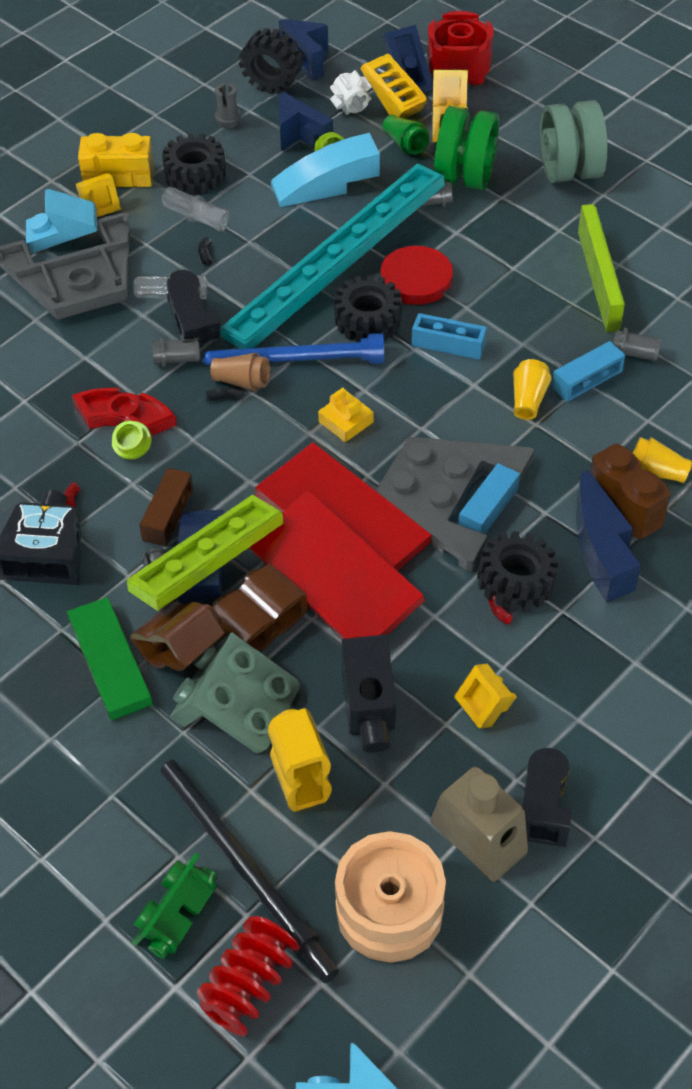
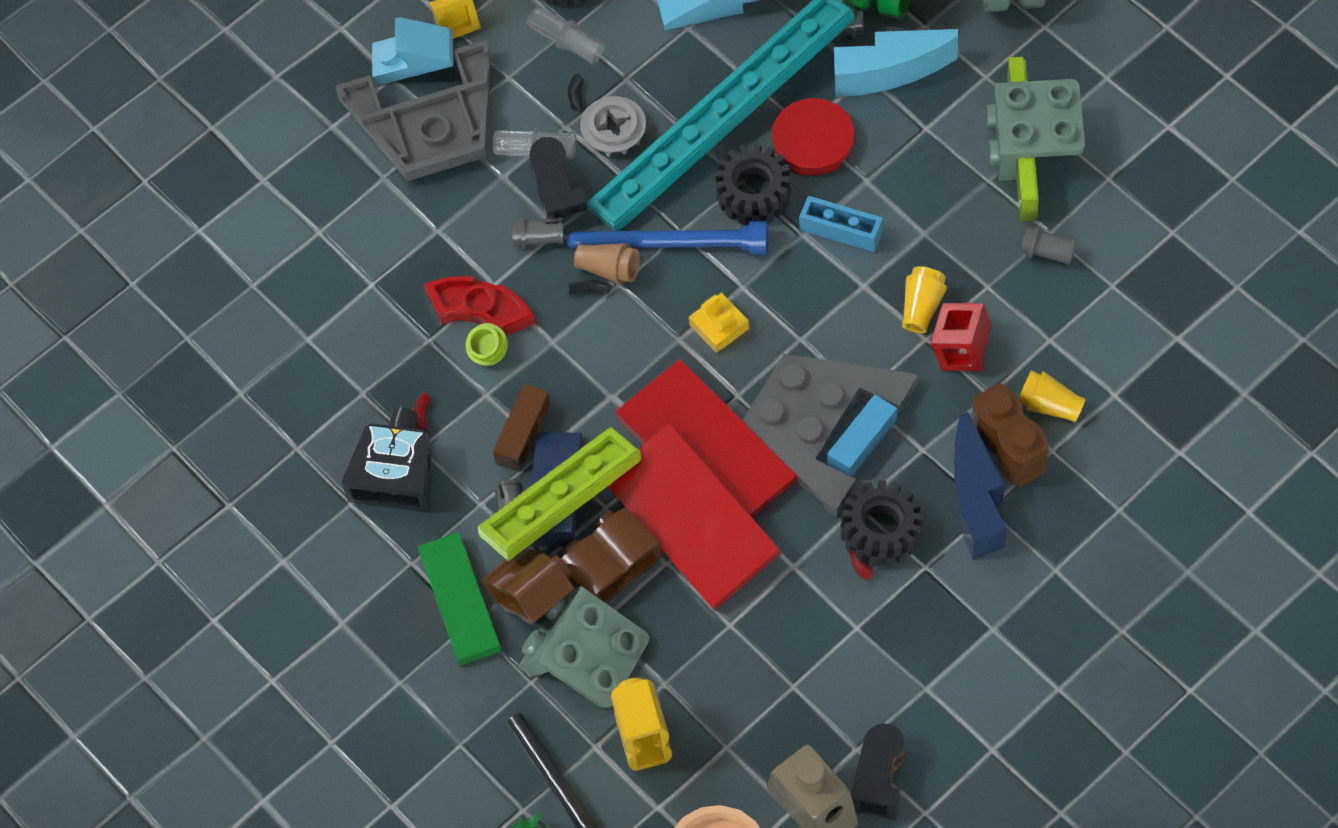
camera: 10 degrees right, 10 degrees up
black torso [341,634,396,753] -> none
yellow tile [454,663,517,729] -> none
dark azure piece [552,341,625,402] -> none
none -> light grey gear [580,96,646,157]
none -> medium azure slope [834,29,958,98]
none -> red brick [931,303,992,371]
none -> sand green bracket [986,79,1085,181]

